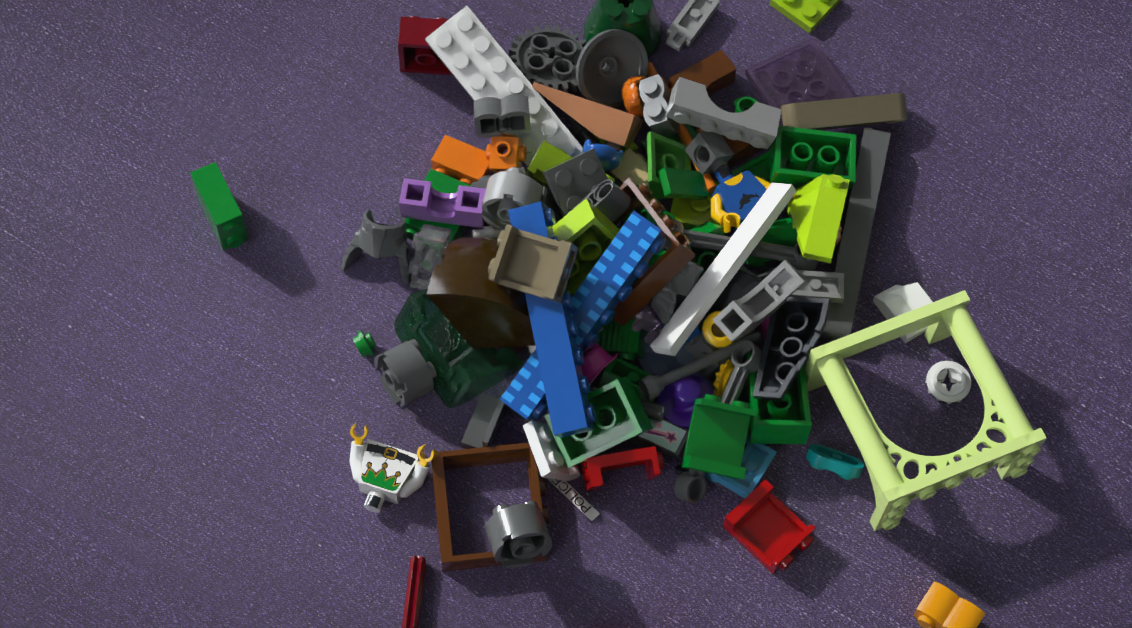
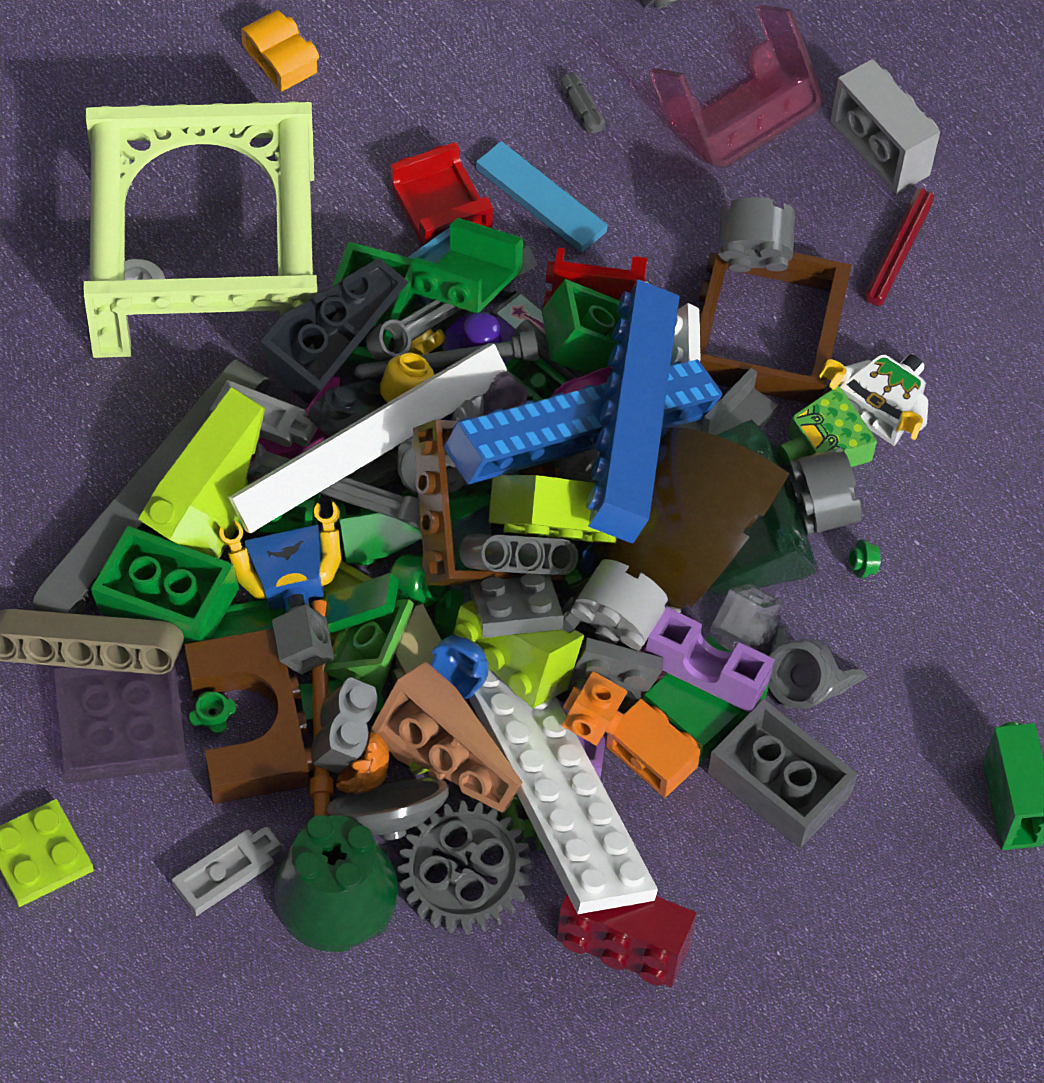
camera: 160 degrees left, 5 degrees down
dark grey brick [474,94,531,138] -> none
dark tan panel [488,224,579,304] -> none
light grey arch [666,77,781,149] -> none
light grey arch [713,260,806,342] -> none
teal plate [806,444,864,480] -> none
white slope [873,282,933,344] -> none
none -> dark azure tile [476,141,607,253]
none -> dark grey brick [708,699,858,848]
none -> bright green torso [778,386,877,467]

